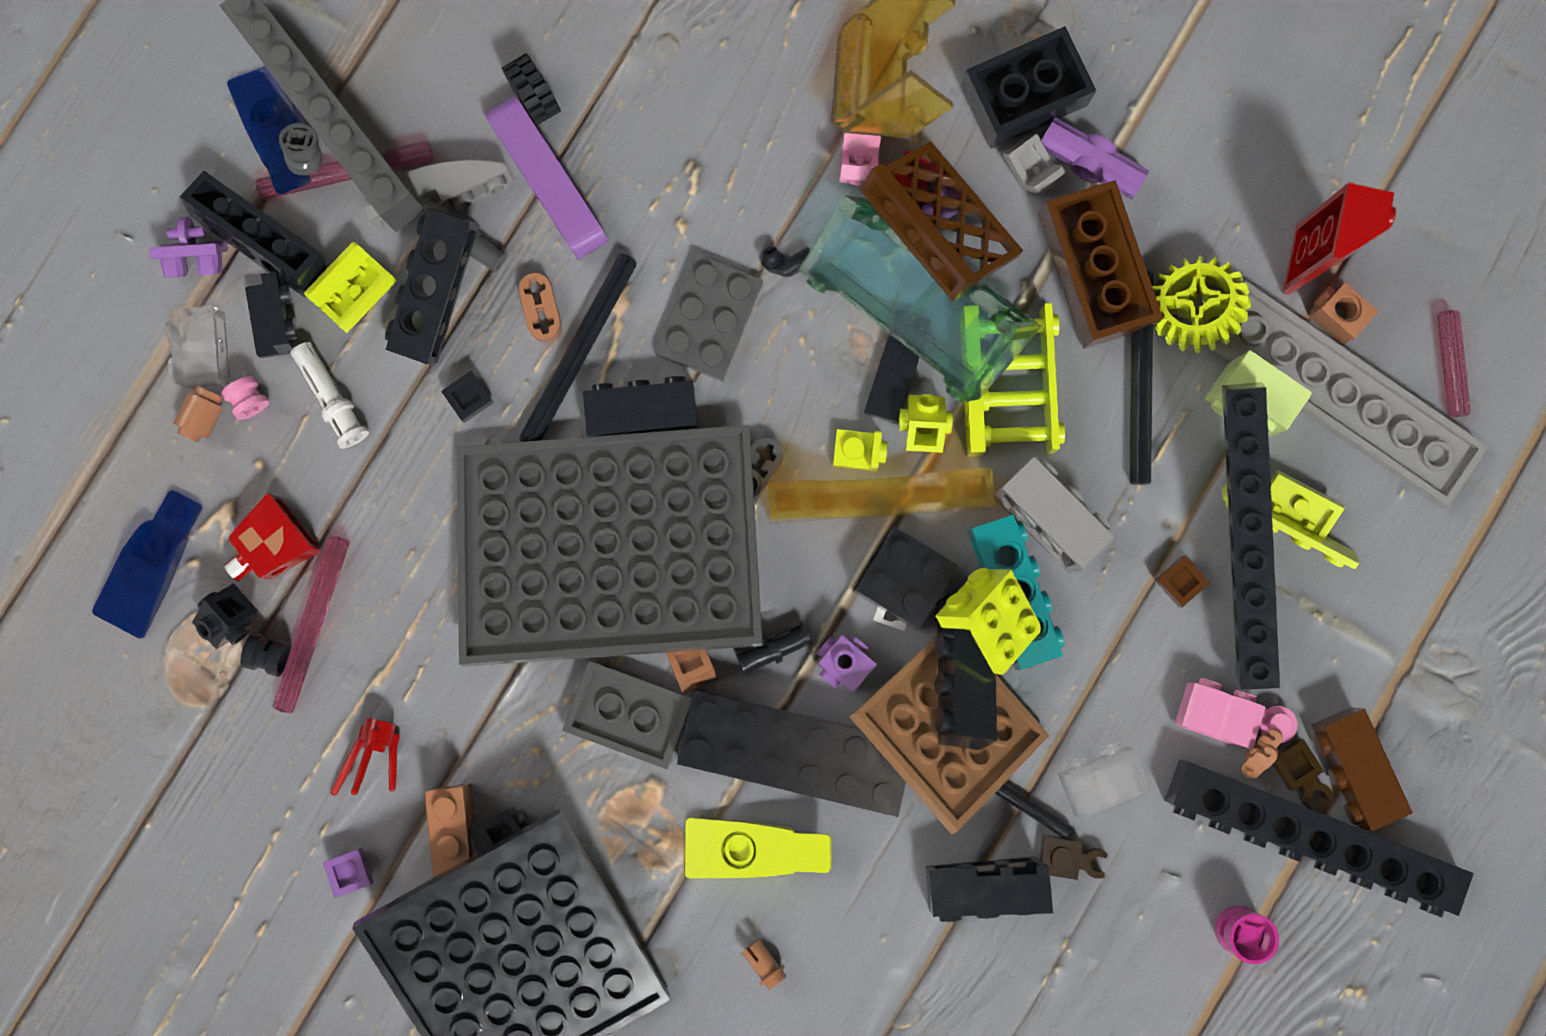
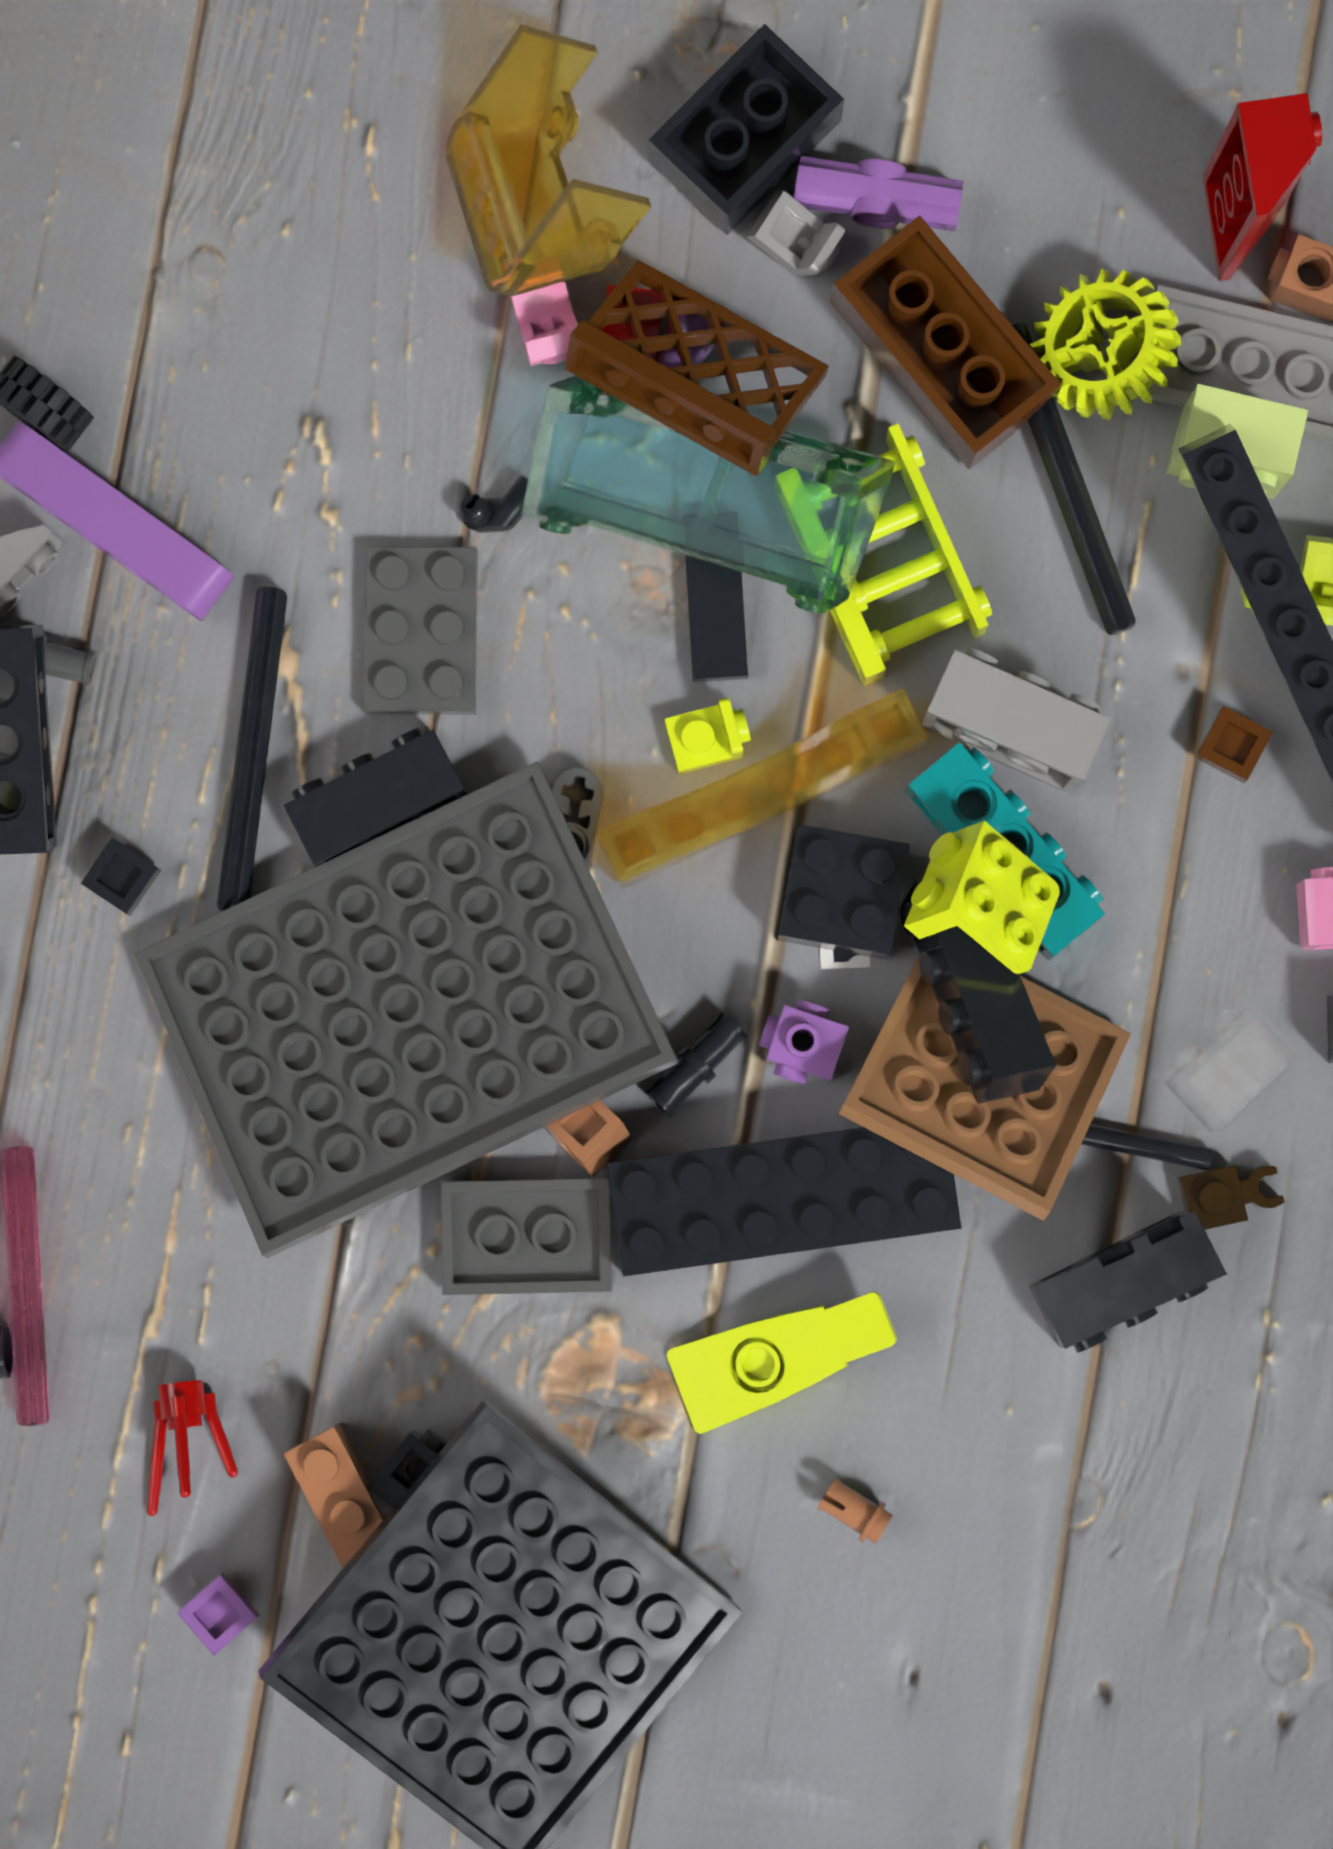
camera: 15 degrees left, 0 degrees up
nougat beam [519,273,562,343] -> none
neon yellow brick [899,394,953,453] -> none

